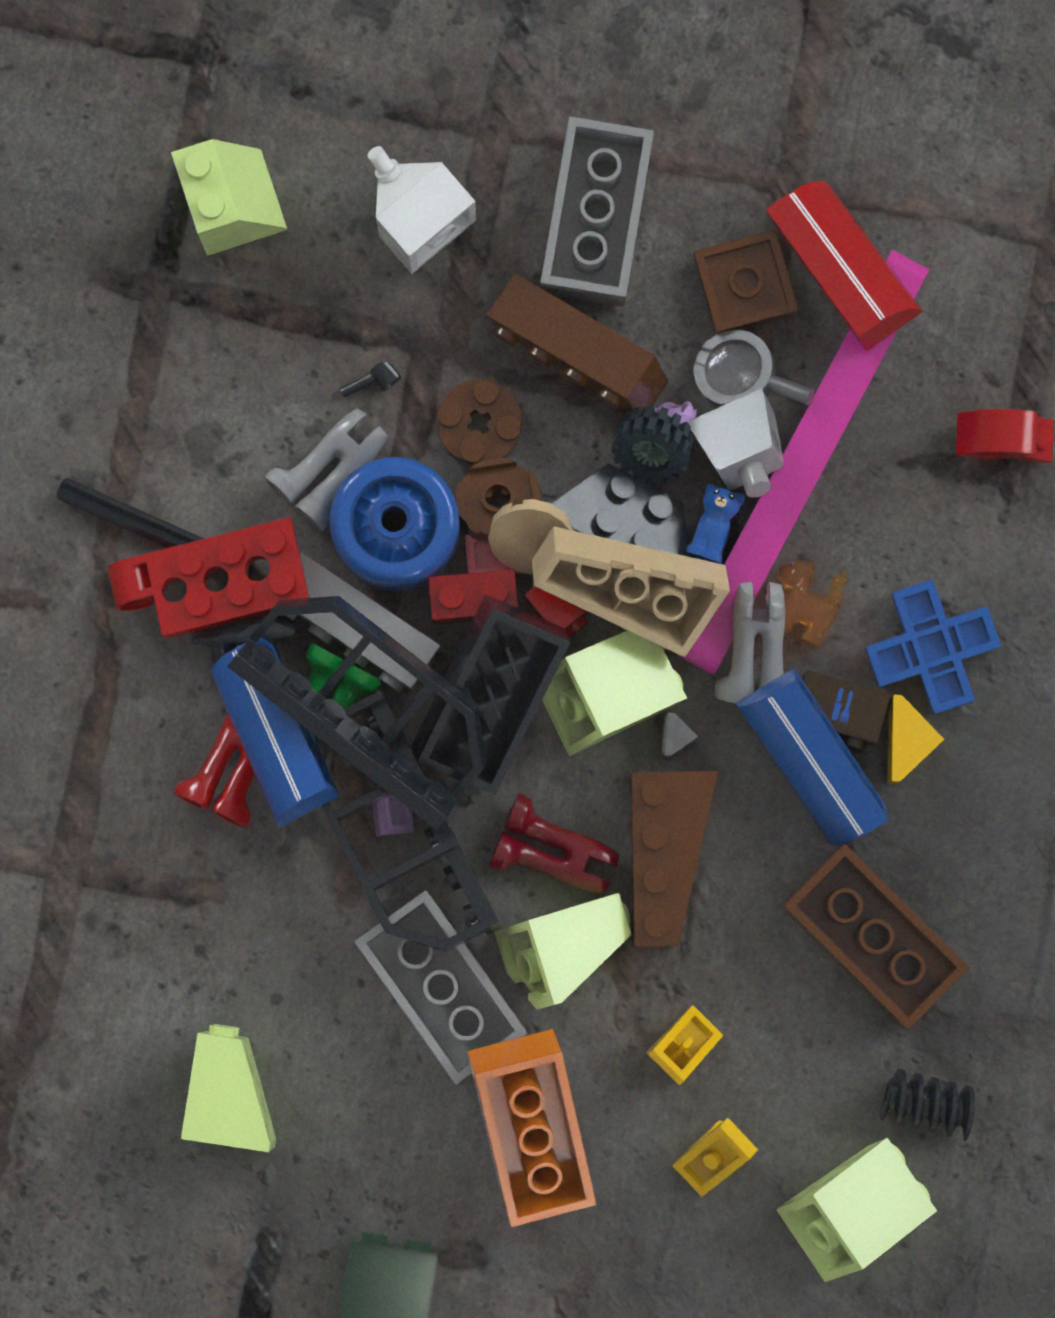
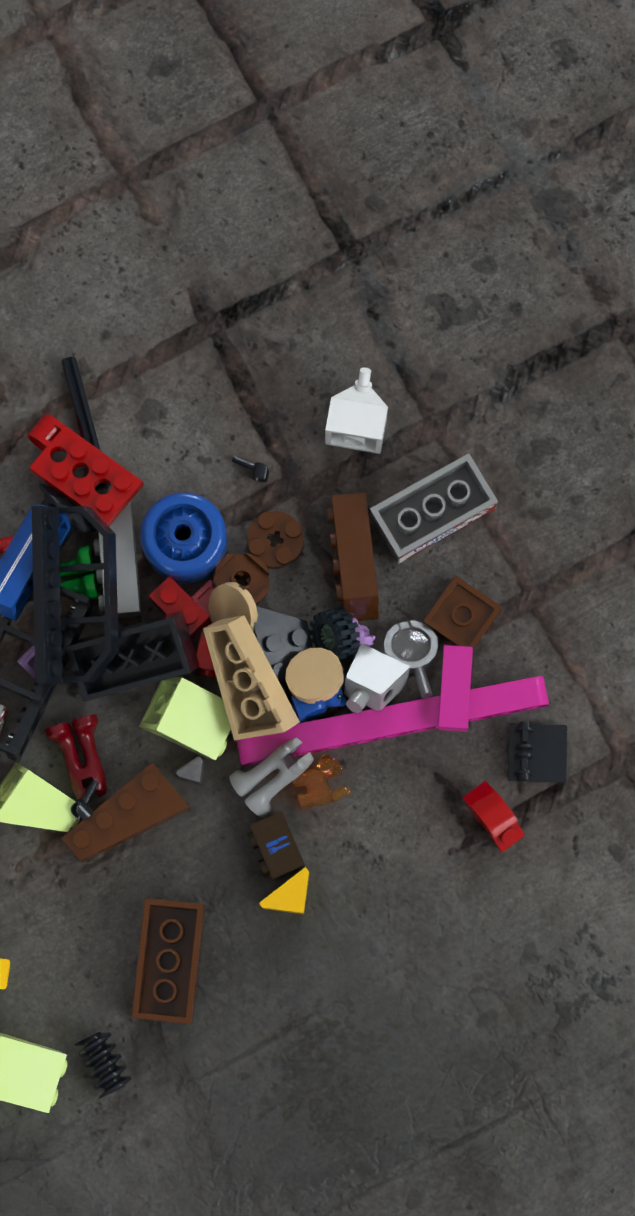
camera: 55 degrees right, 5 degrees down
yellowish green slope [171,139,287,256] -> none
light grey piece [264,408,388,532] -> none
yellow slope [646,1005,723,1085] -> none
blue brick [736,668,888,845] -> none
red brick [766,181,923,351] -> none
blue plate [864,579,1001,715] -> none
none -> black hand [71,780,99,821]
none -> tan tile [285,648,344,704]
none -> dark pink tile [439,645,473,732]
none -> black hinge [508,721,567,783]

